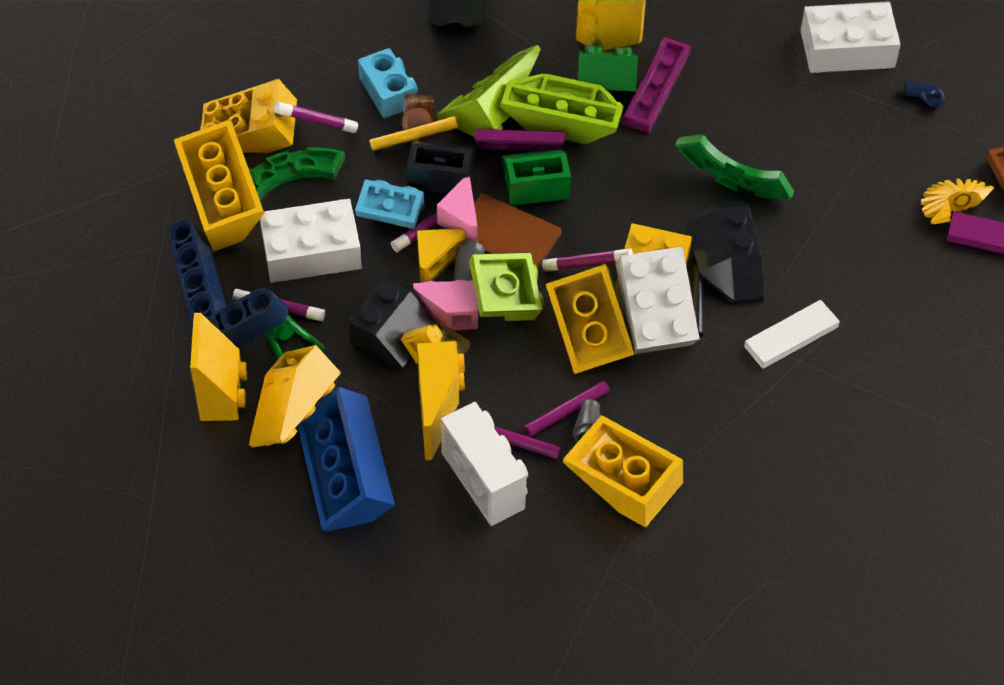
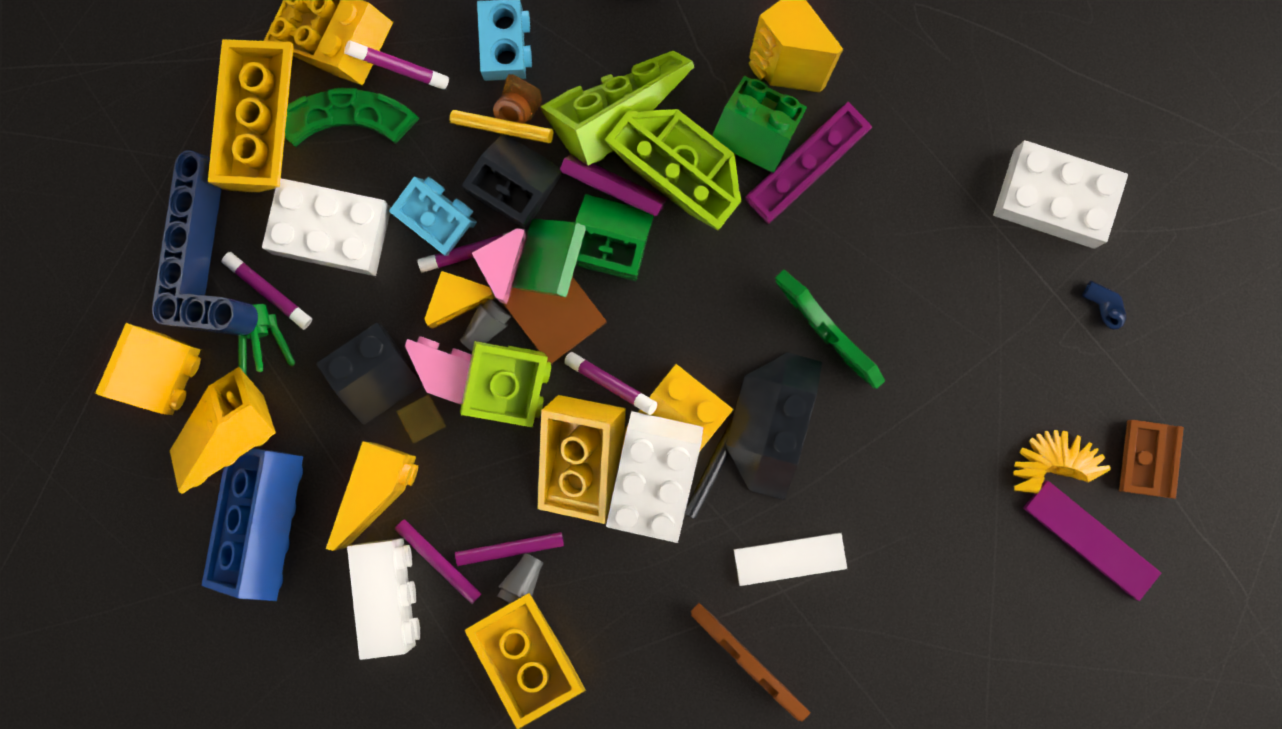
camera: 25 degrees right, 30 degrees up
yellow tile [401,324,443,364] -> none
none -> green tile [513,219,586,297]
none -> dark orange tile [691,603,811,722]

